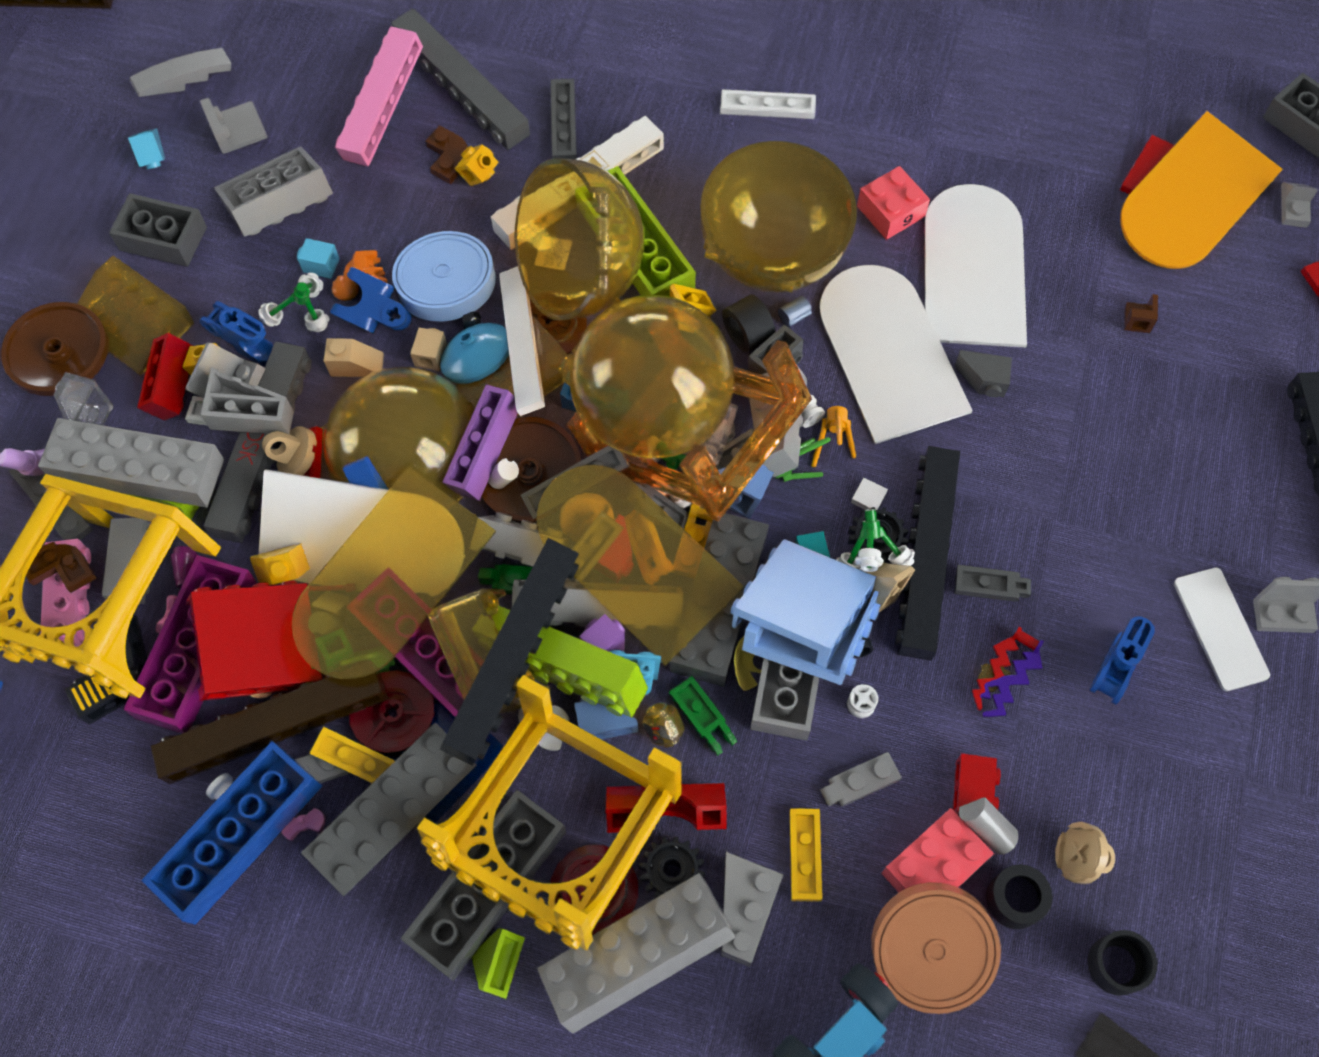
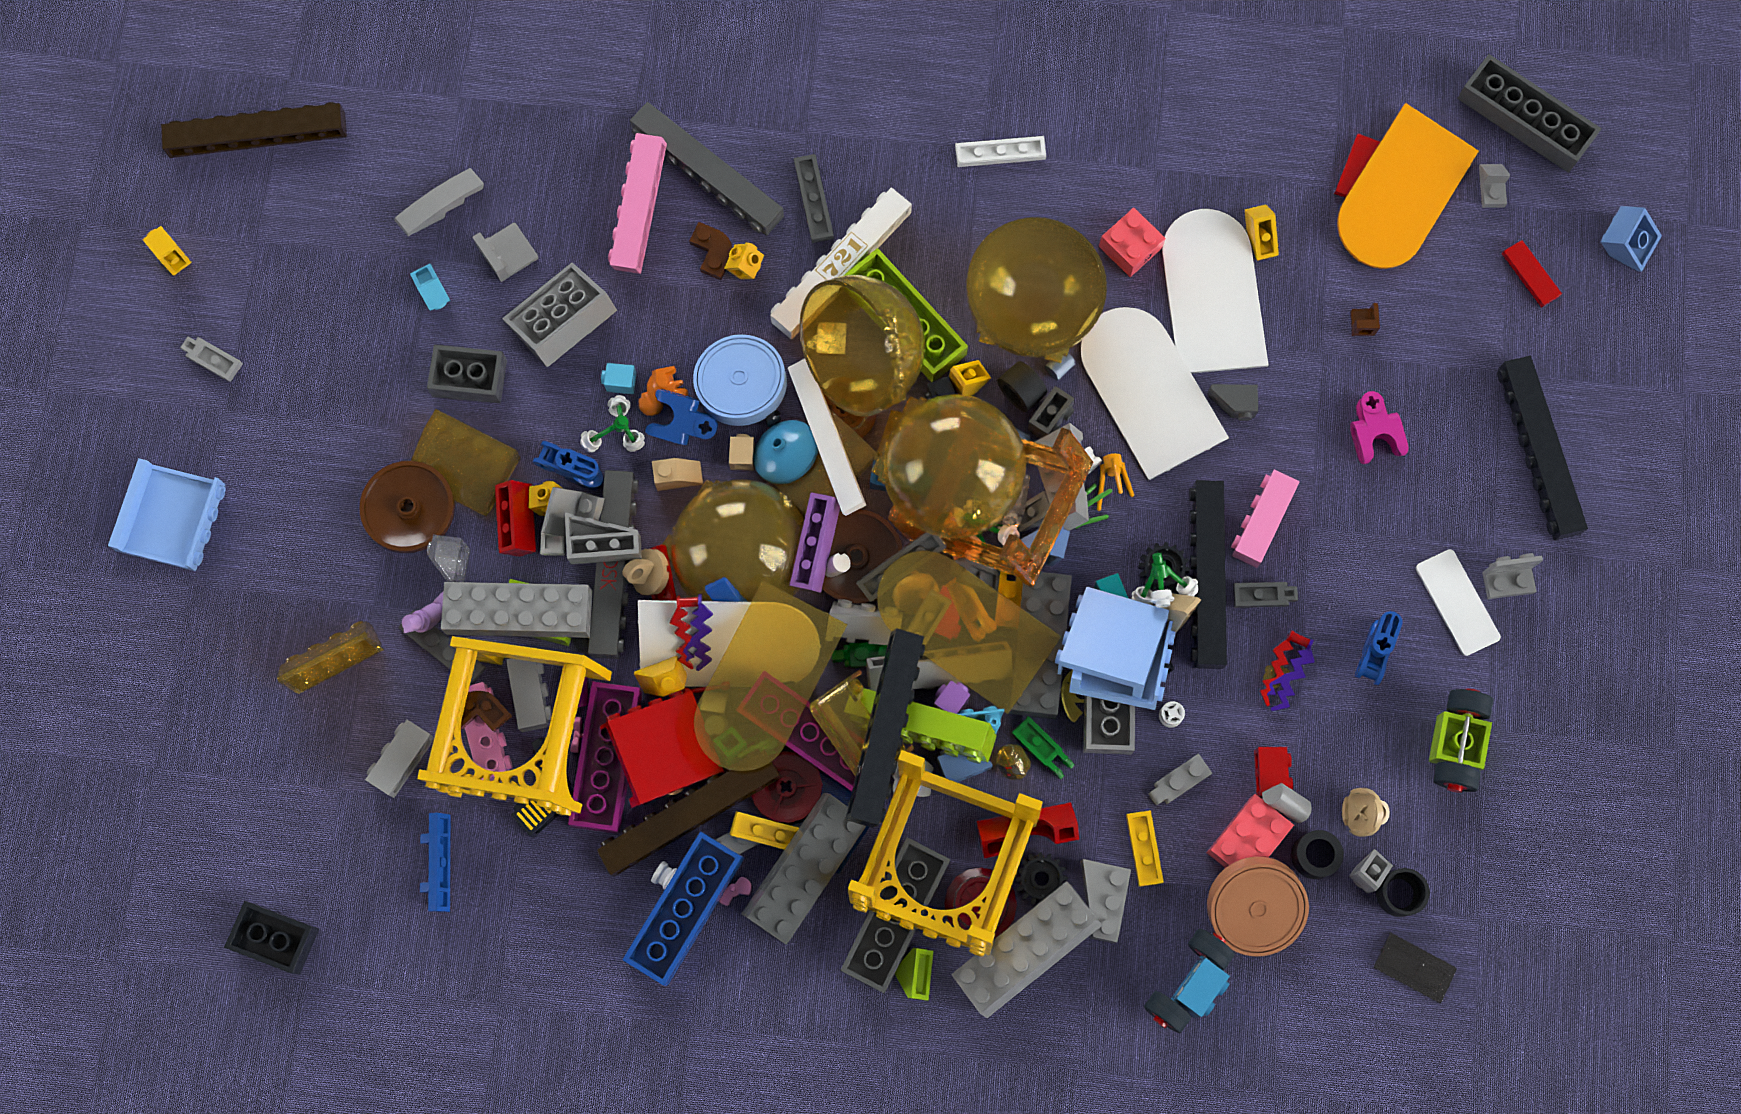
camera: 10 degrees left, 10 degrees up
white tile [851,478,888,510] -> none
none -> piece [670,594,713,671]
none -> bright pink brick [1231,469,1300,568]
none -> yellow slope [1245,204,1279,261]
none -> light grey slope [1349,849,1393,893]
none -> dark pink piece [1350,391,1408,464]
none -> brick [1429,689,1494,793]

